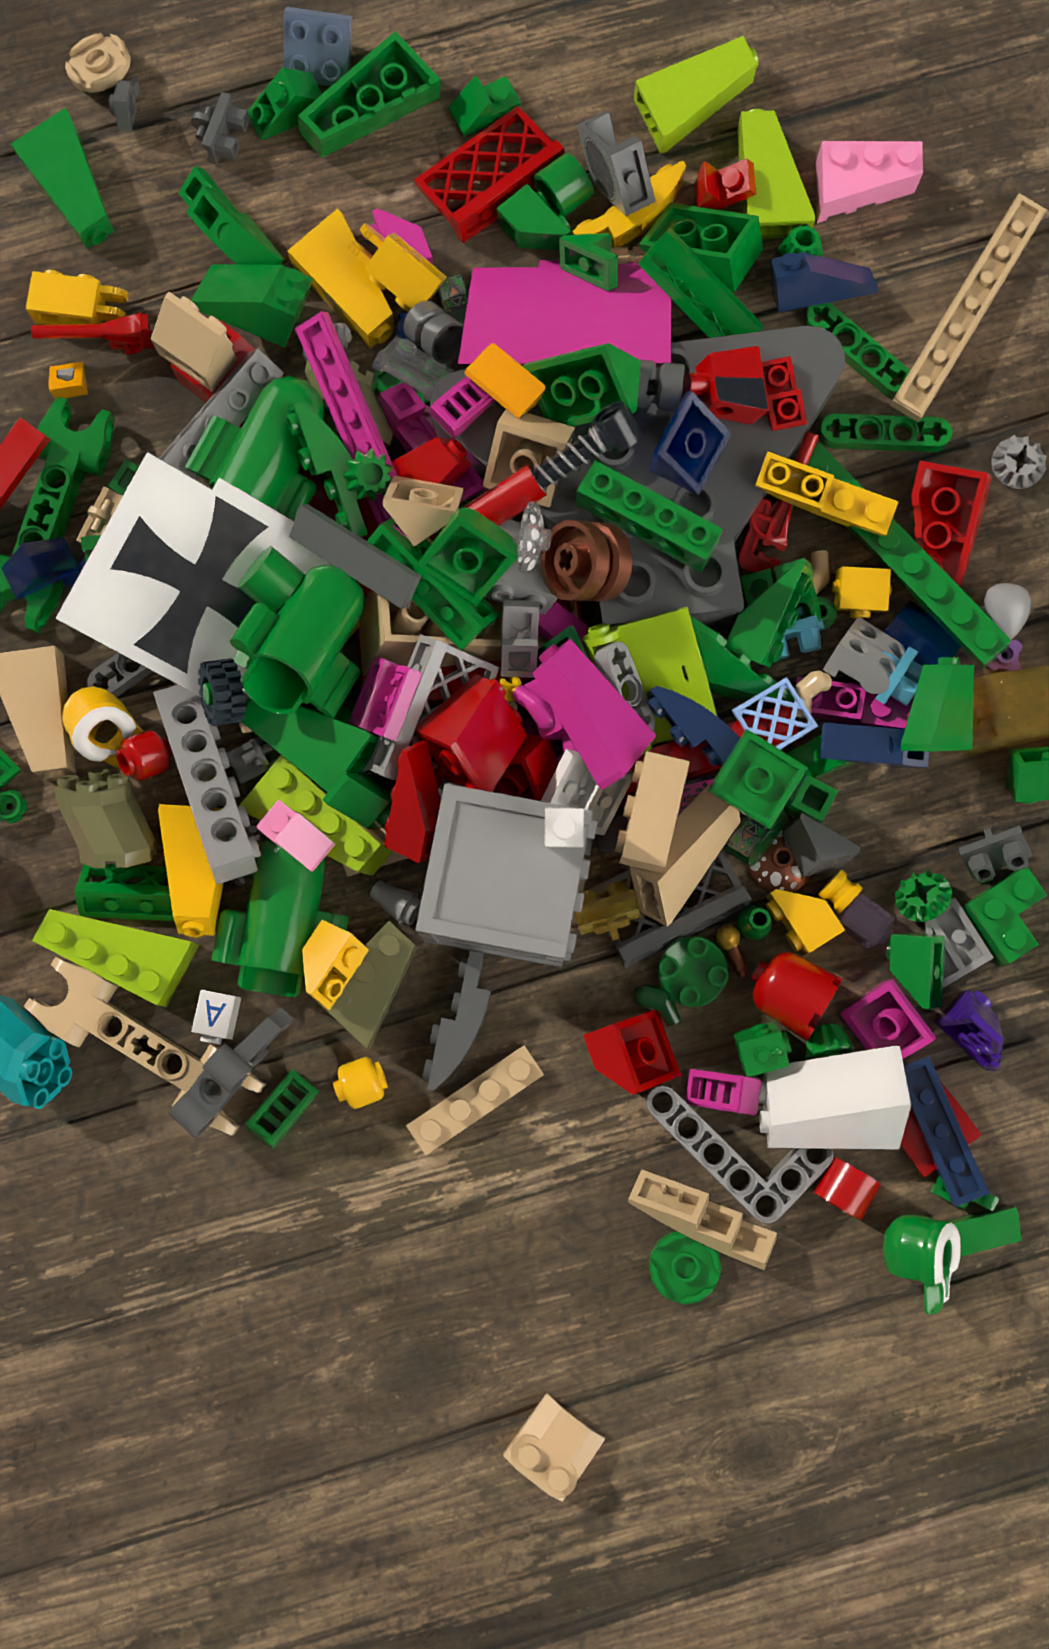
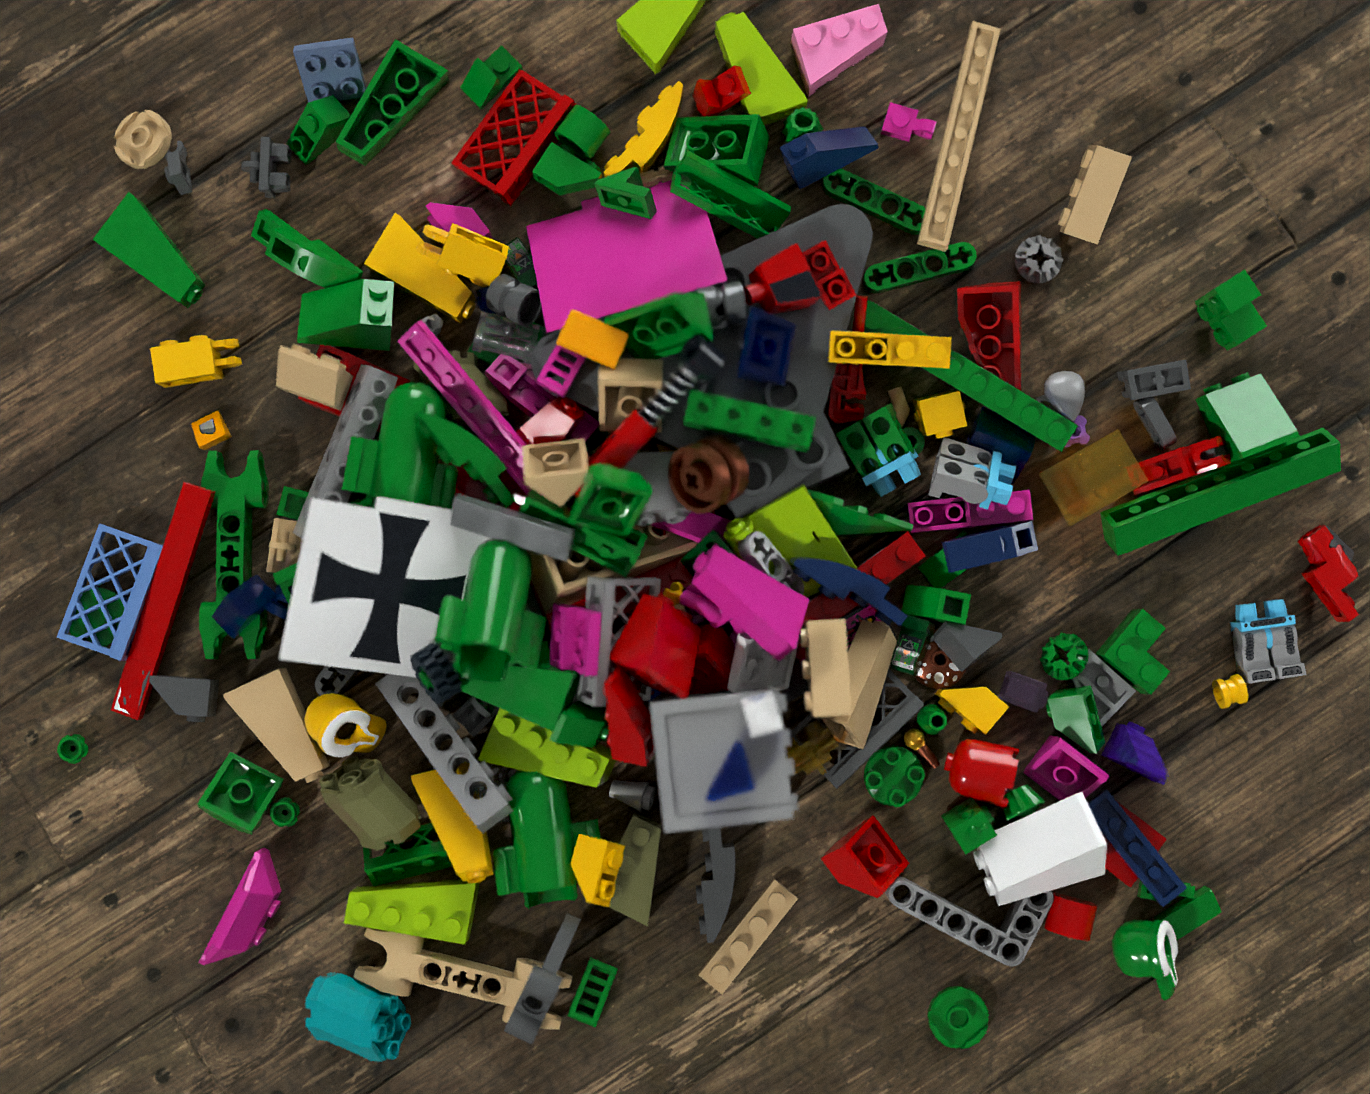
camera: 20 degrees left, 5 degrees up
red piece [31,313,159,355] -> none
red head [116,730,172,781] -> none
white brick [191,990,242,1045] -> none
green piece [237,546,304,612] -> none
bright pink slope [256,800,335,872] -> none
yellow head [333,1057,388,1109] -> none
green piece [343,449,394,501] -> none
light grey slope [500,600,540,678] -> none
clear dish [518,501,552,575] -> none
dark grey panel [577,111,656,216] -> none
tan slope [628,1170,777,1270] -> none
dark green arm [633,985,682,1026] -> none
dark pink slope [685,1069,761,1115] -> none
green tile [707,729,808,829] -> none
green slope [724,563,813,668] -> none
light blue window [732,677,818,749] -> none
tan arm [794,670,832,718] -> none
yellow wheel [818,869,863,913] -> none
green slope [901,657,974,752] -> none
dark grey hips [959,826,1033,884] -> none
none -> clear blue slope [705,739,756,802]
none -> dark pink plate [881,102,937,142]

